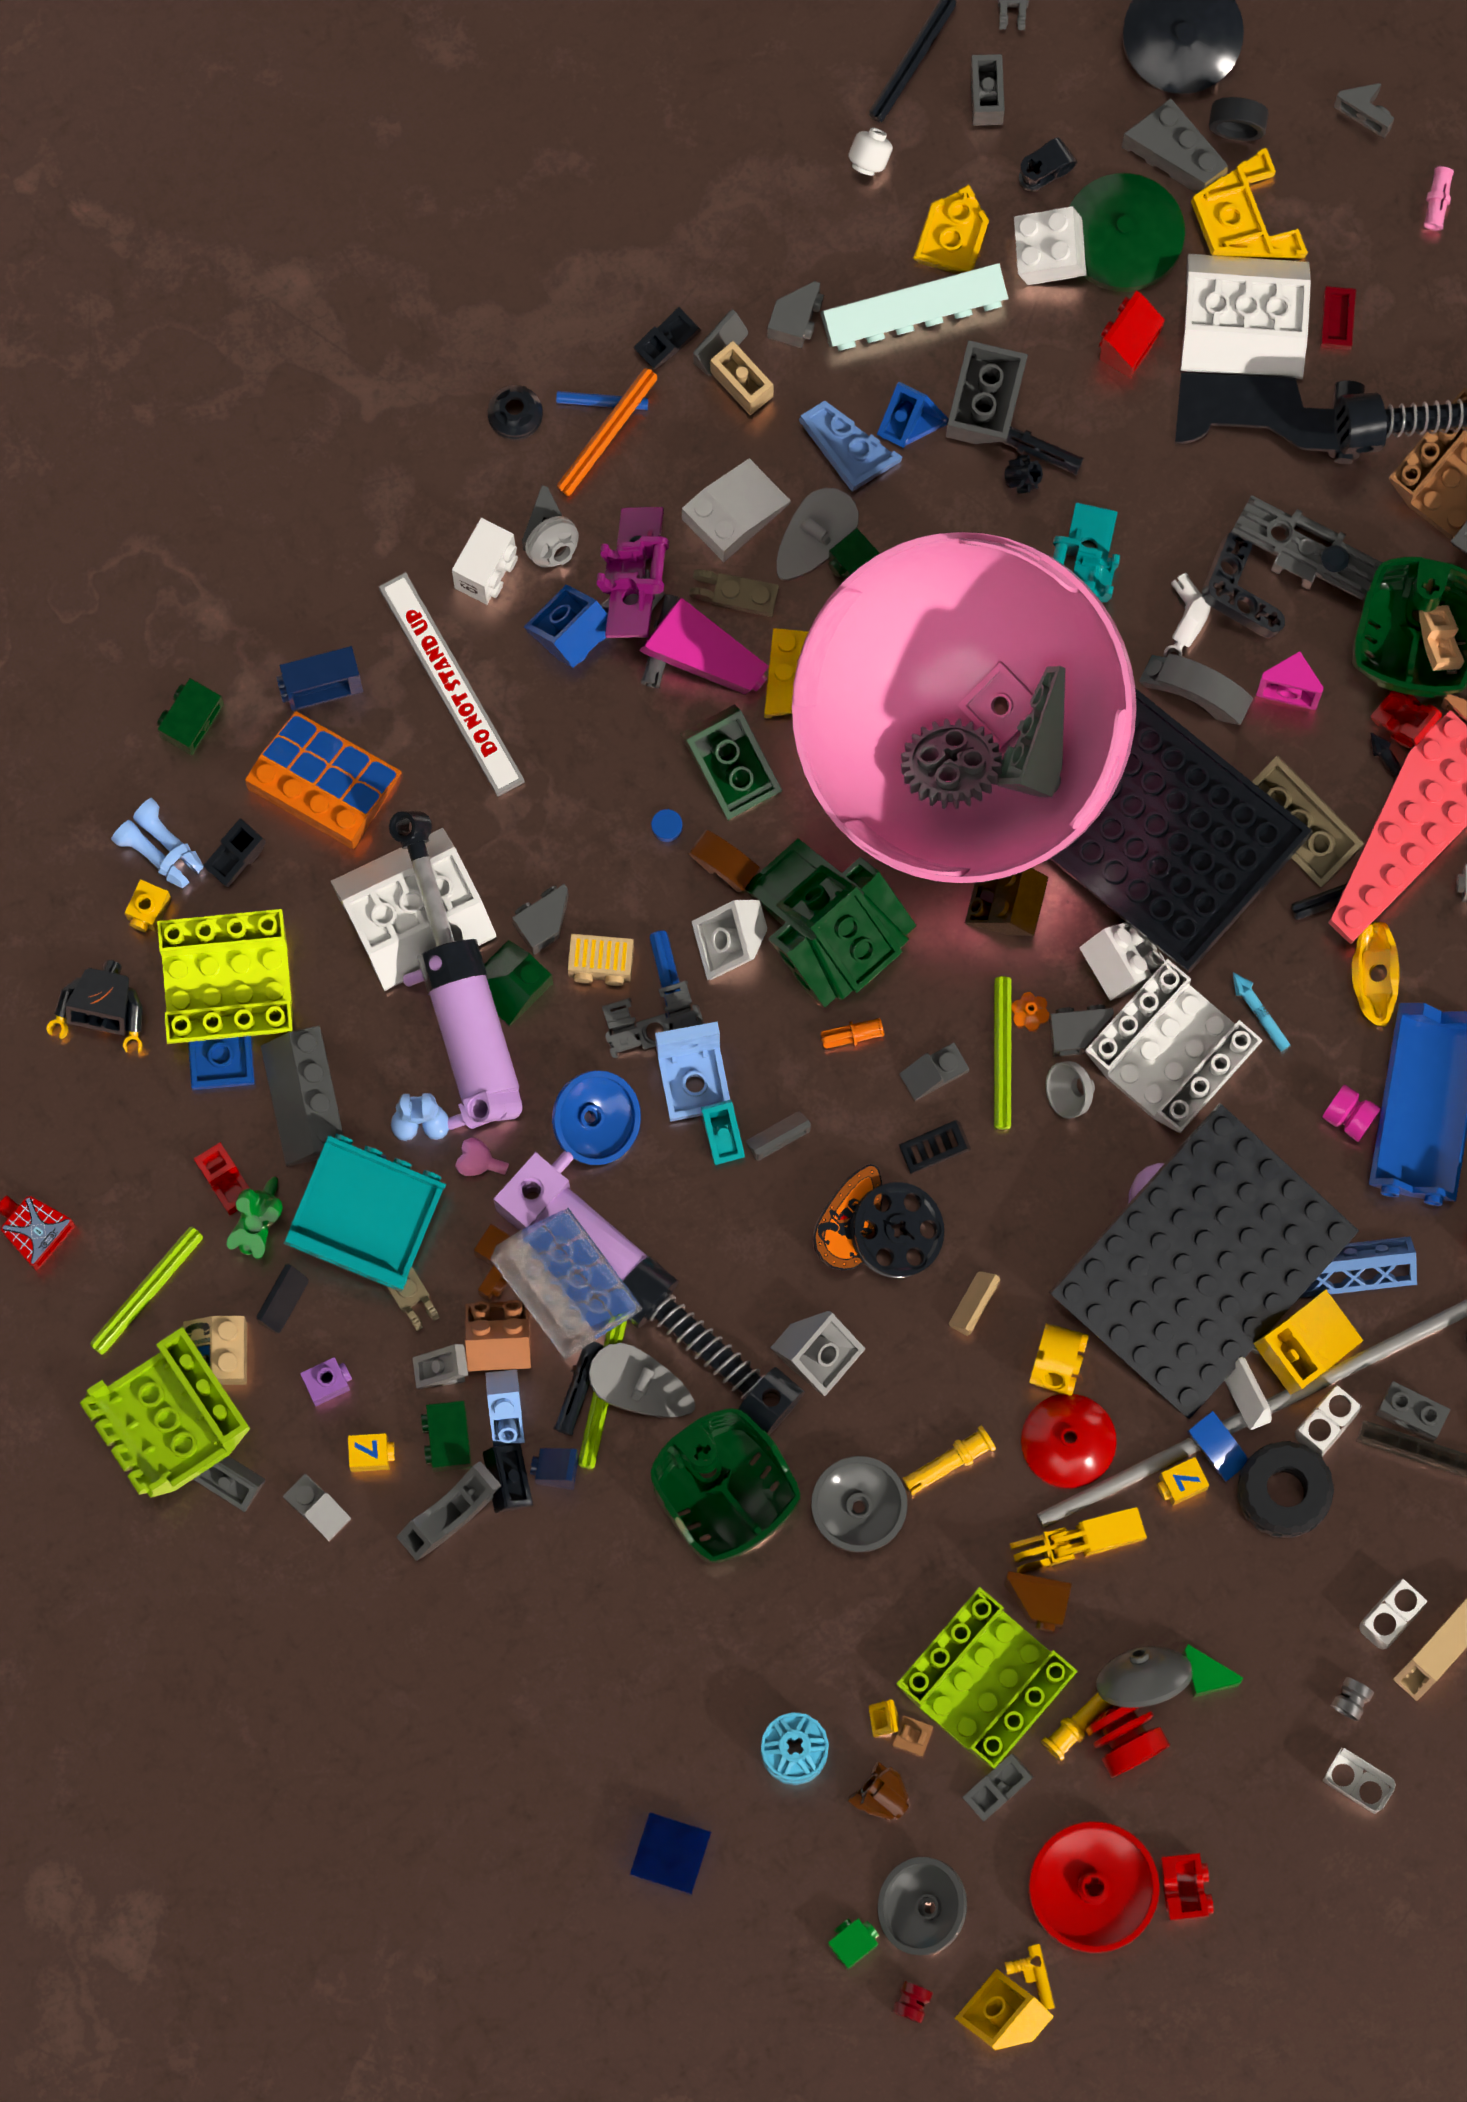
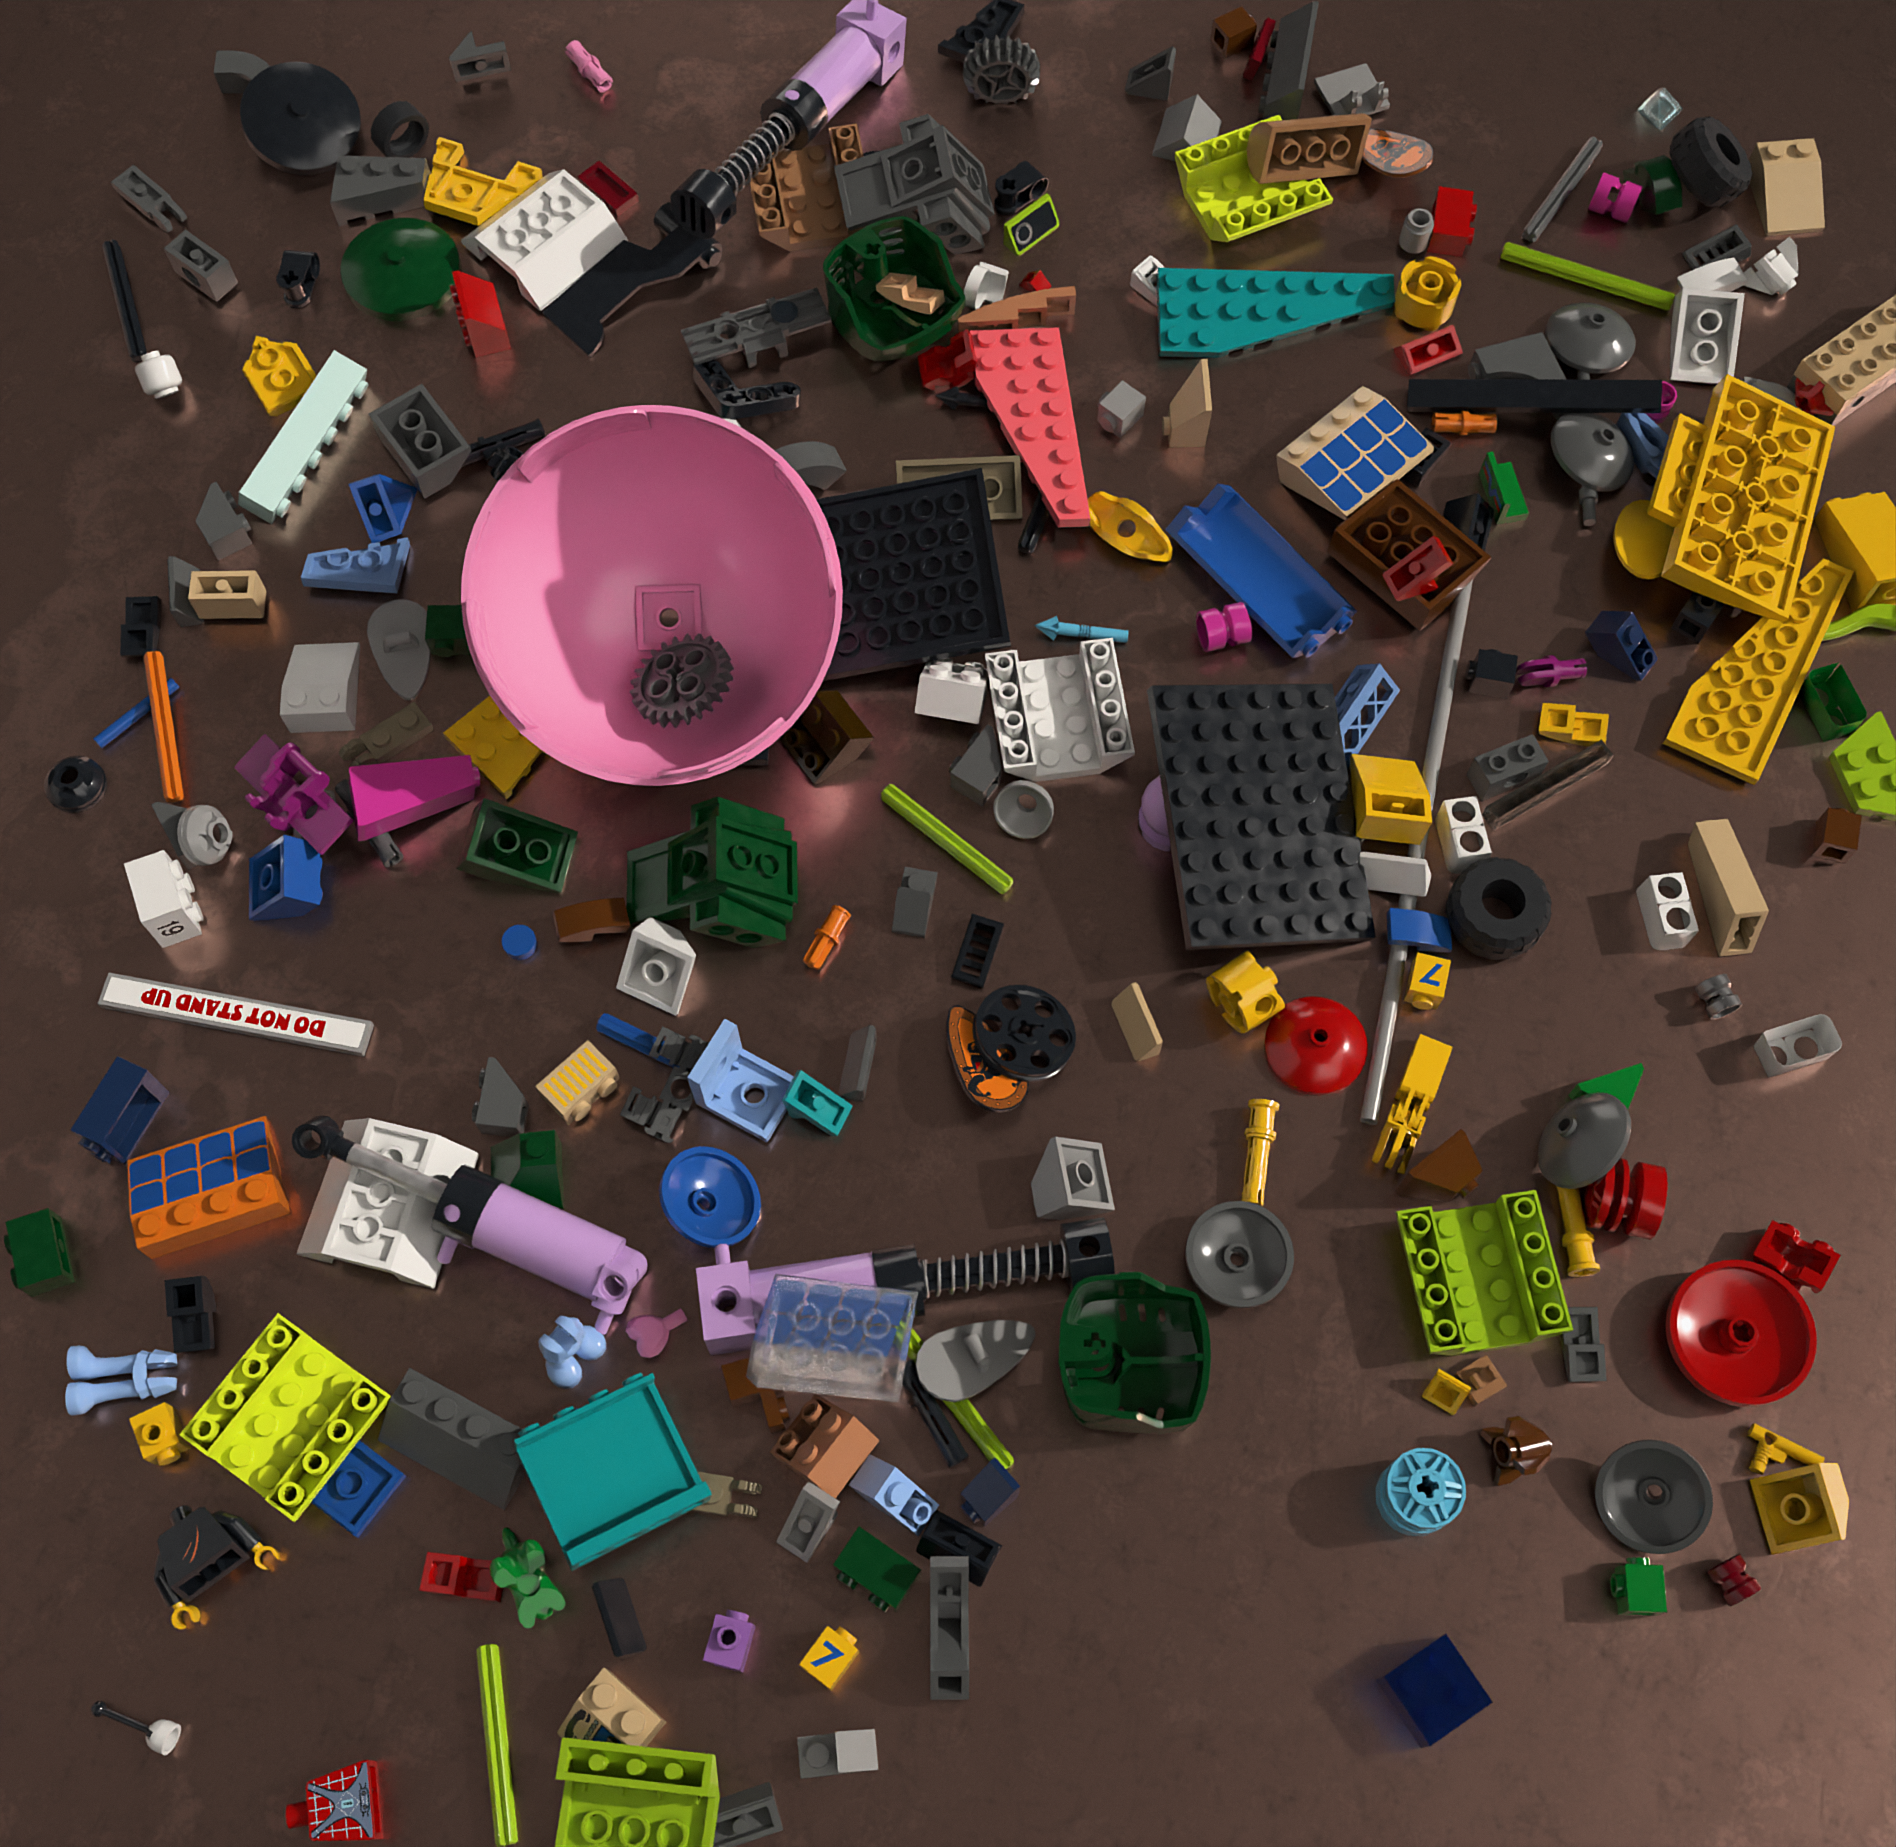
camera: 50 degrees left, 10 degrees down
sand green wedge [998,666,1066,797] -> none
orange plant [1011,992,1049,1031] -> none
white brick [1014,206,1086,285] -> none
dark pink slope [1256,651,1324,710] -> none

